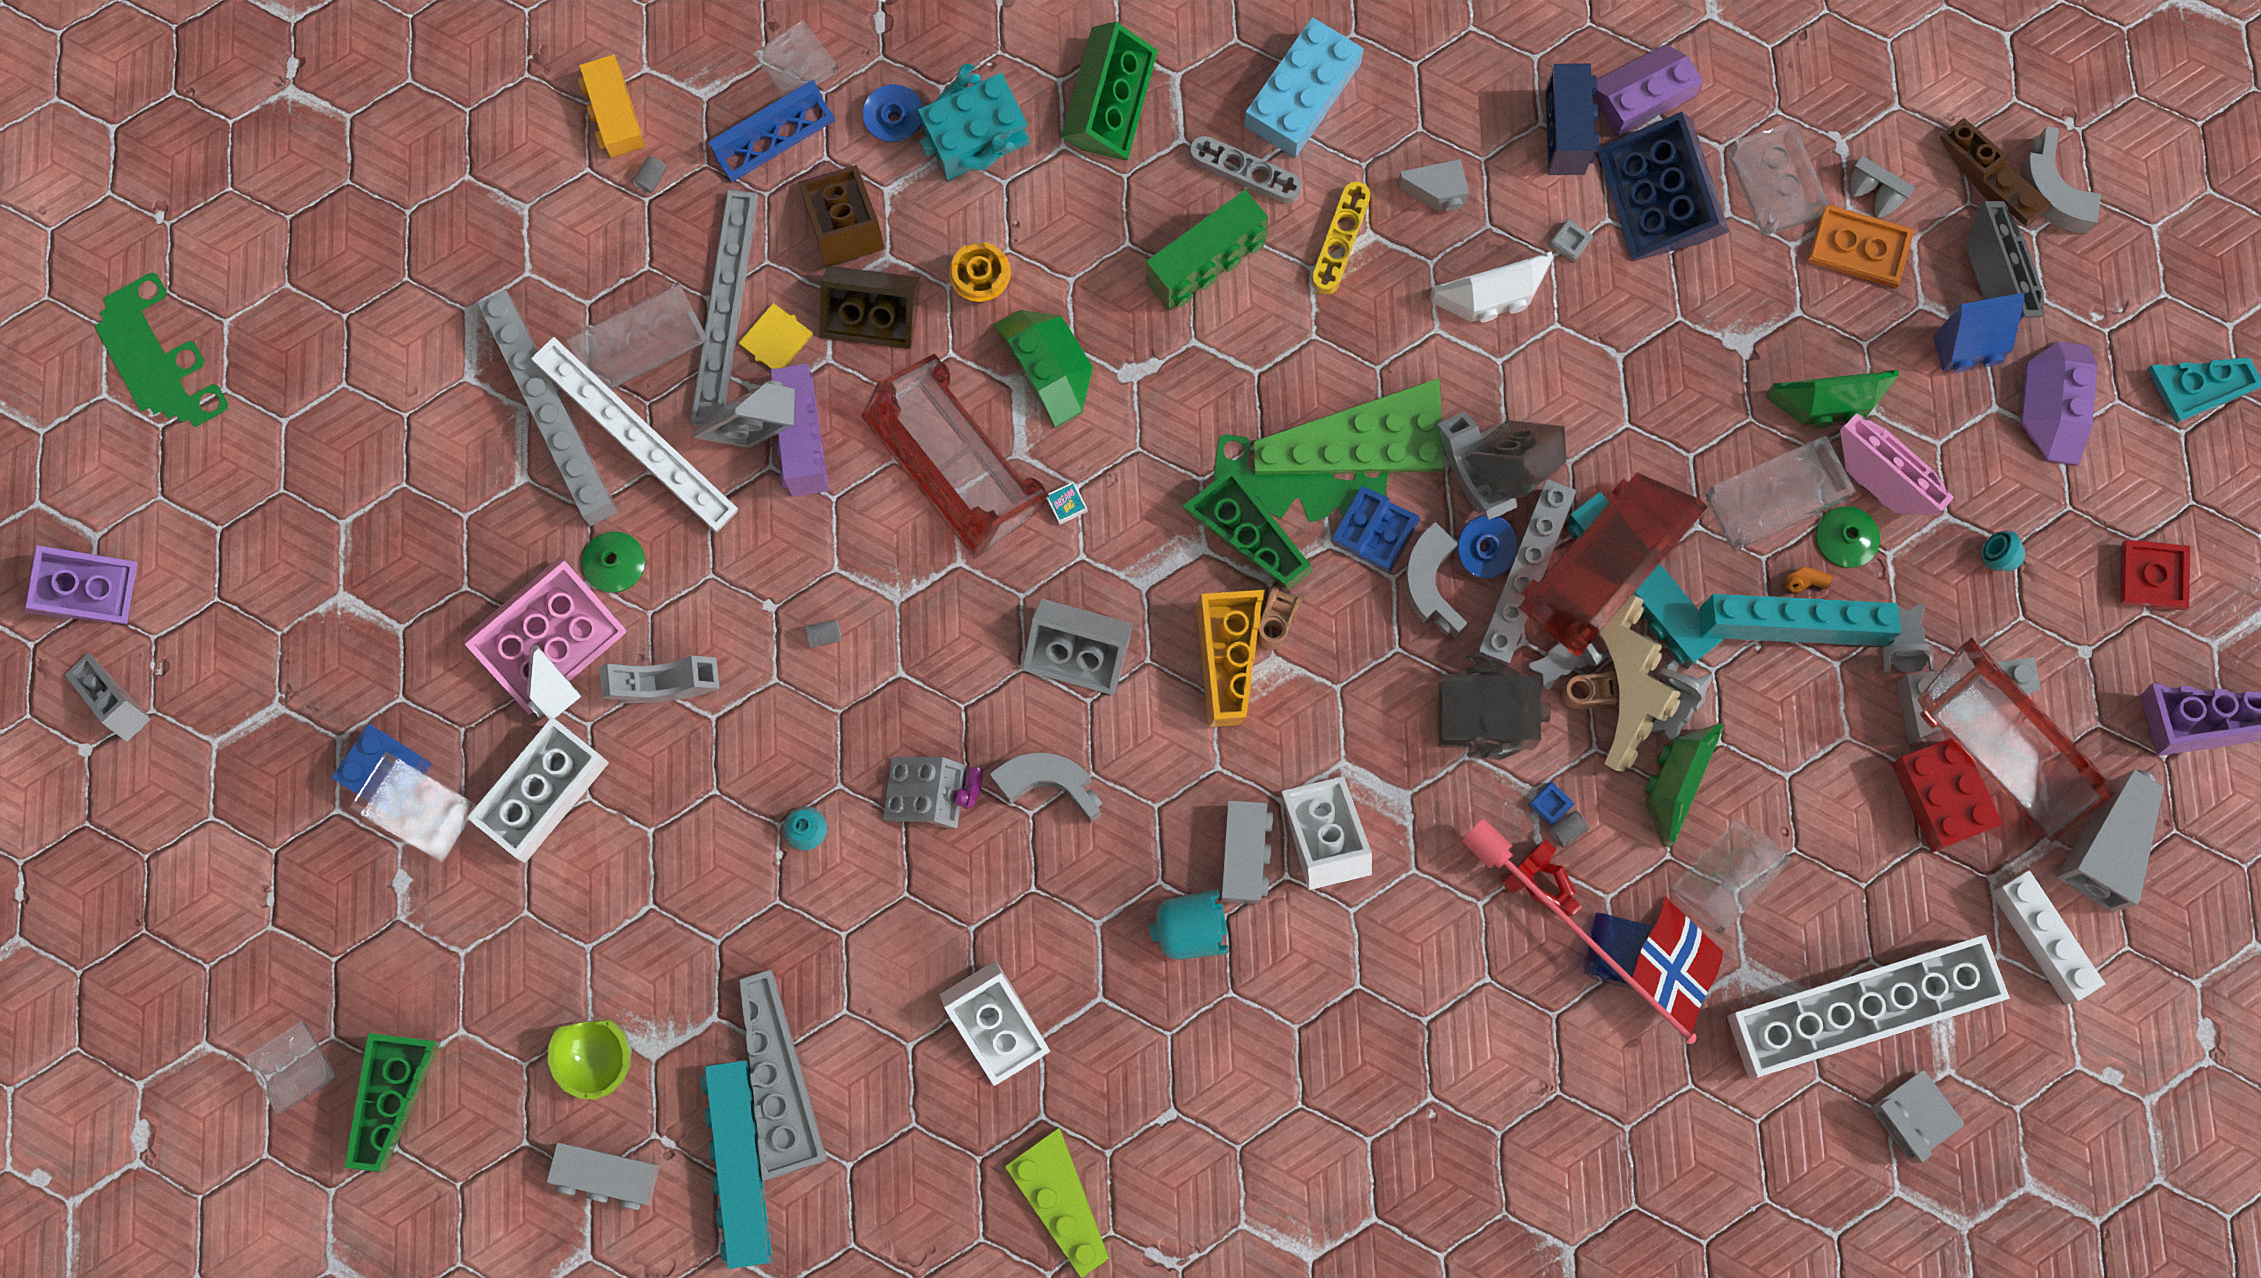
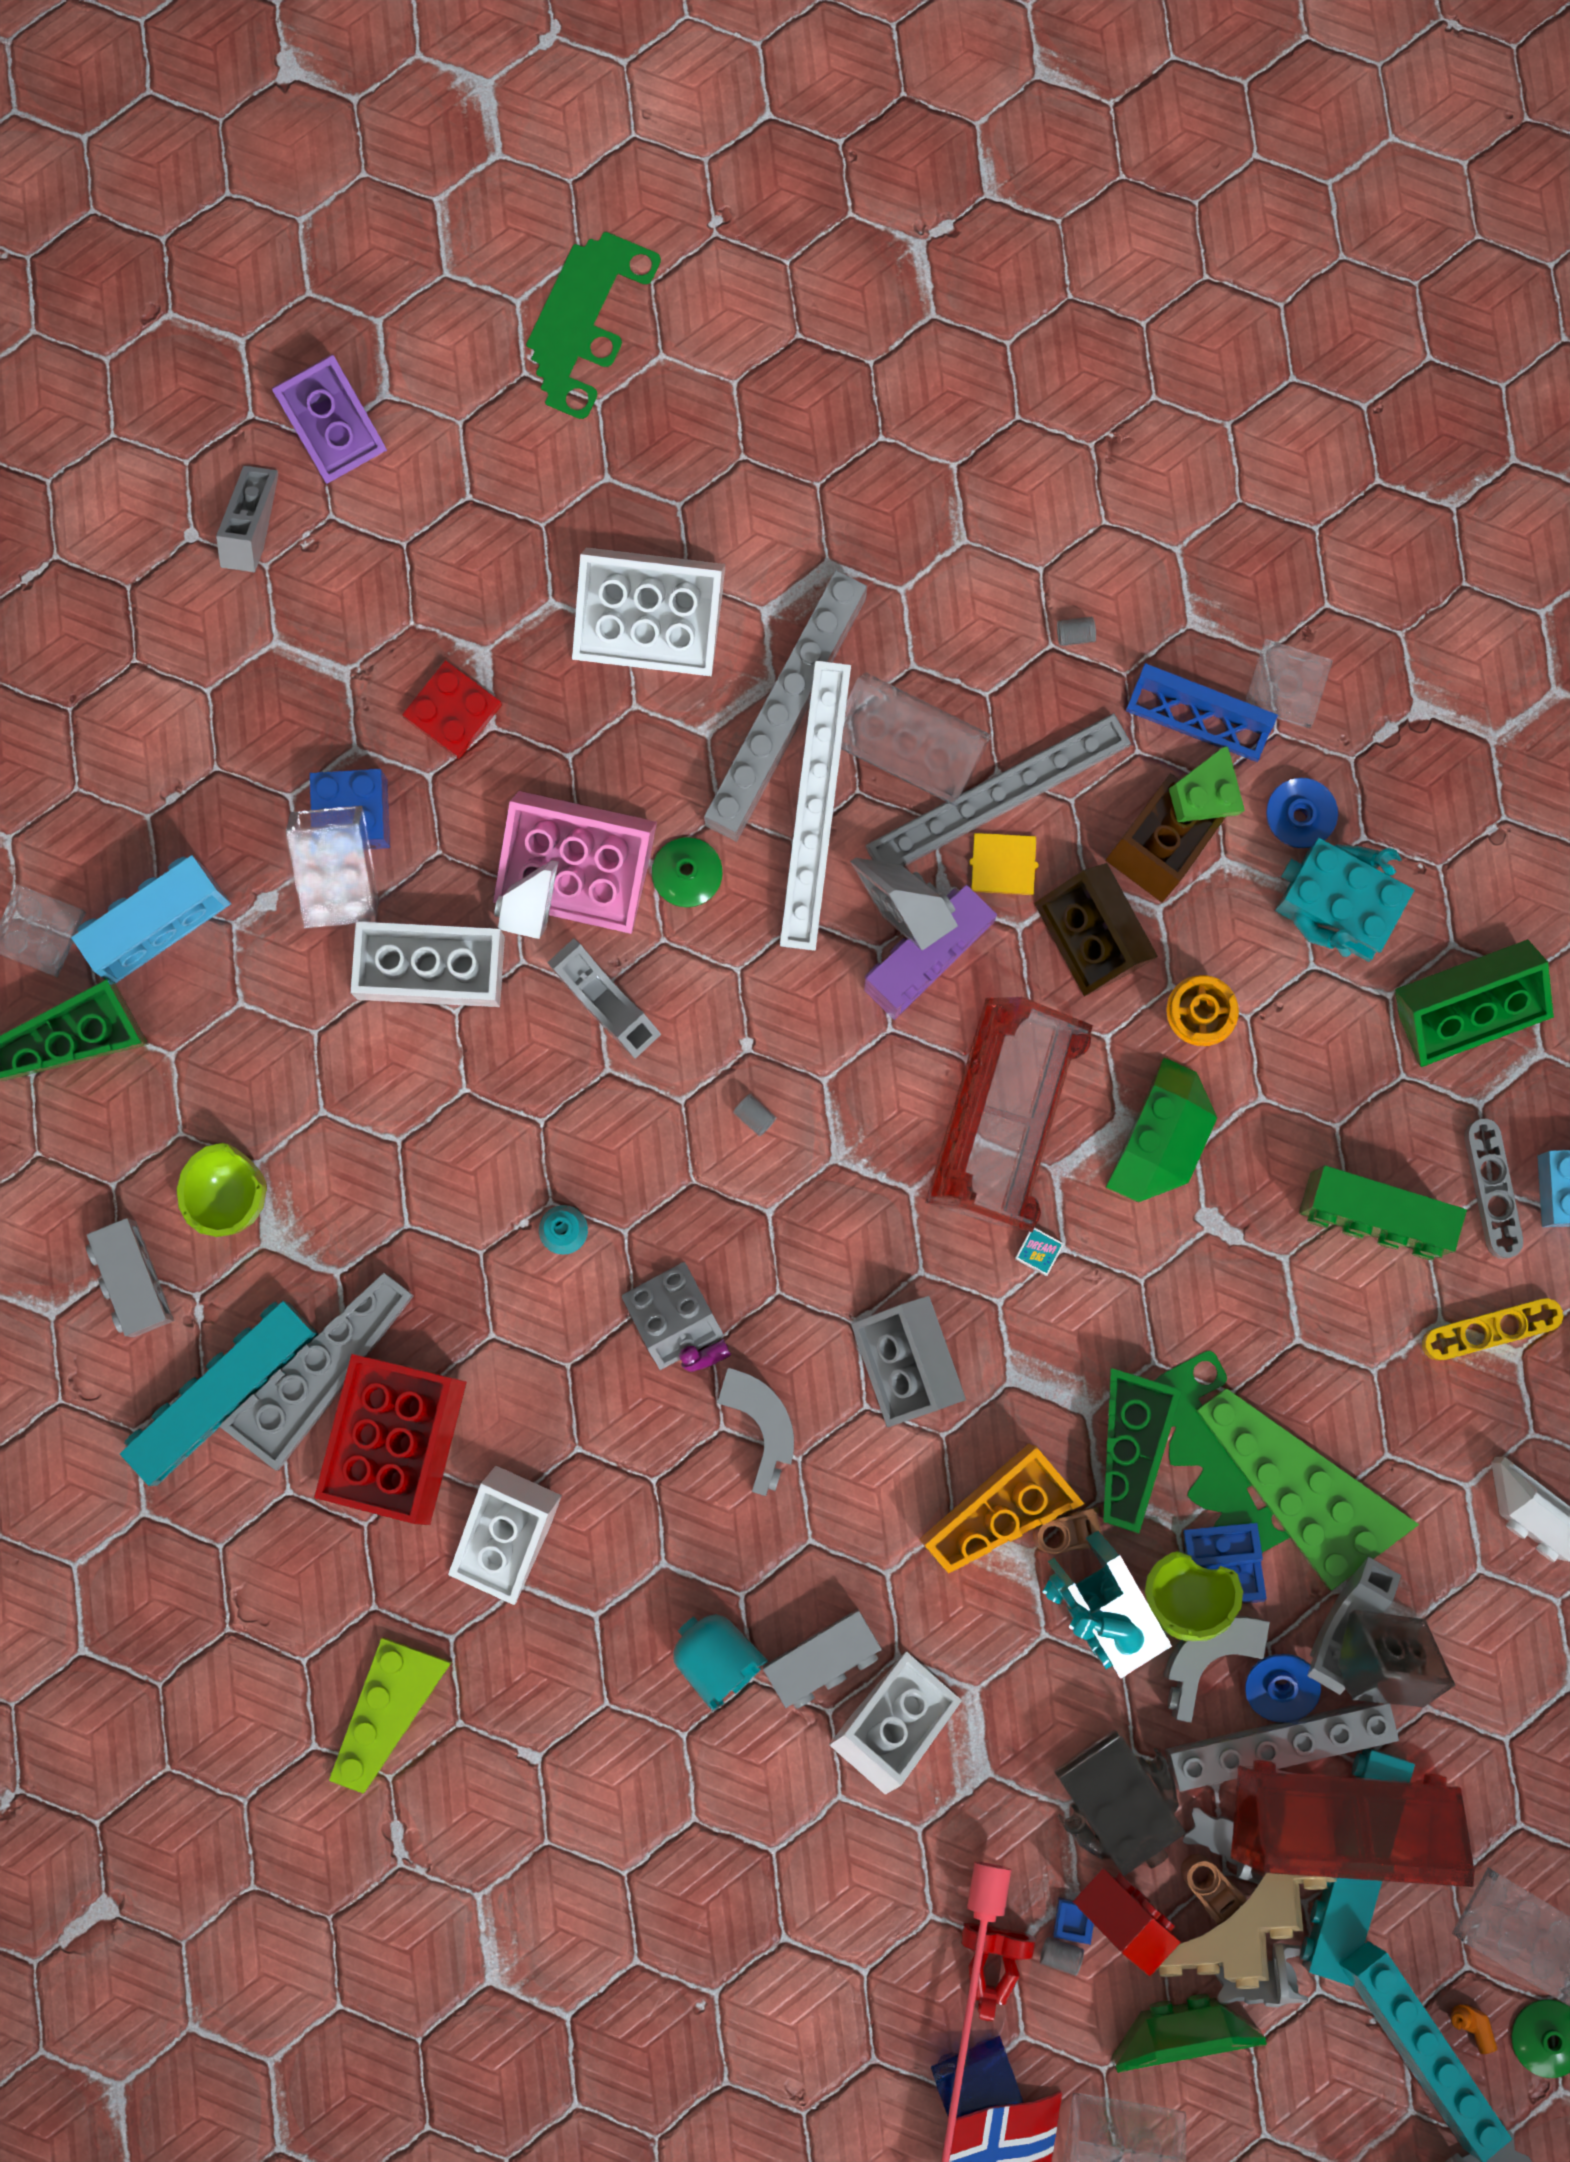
camera: 55 degrees right, 5 degrees up
light orange brick [578,54,646,158] -> none
none -> medium azure brick [71,855,231,983]
none -> red slope [314,1354,467,1525]
none -> red plate [402,660,502,759]
none -> white slope [572,547,725,676]
none -> teal torso [1042,1531,1171,1678]
none -> red brick [1073,1868,1181,1976]
none -> lime cylinder [1145,1551,1243,1641]
none -> bright green wing [1169,746,1245,822]

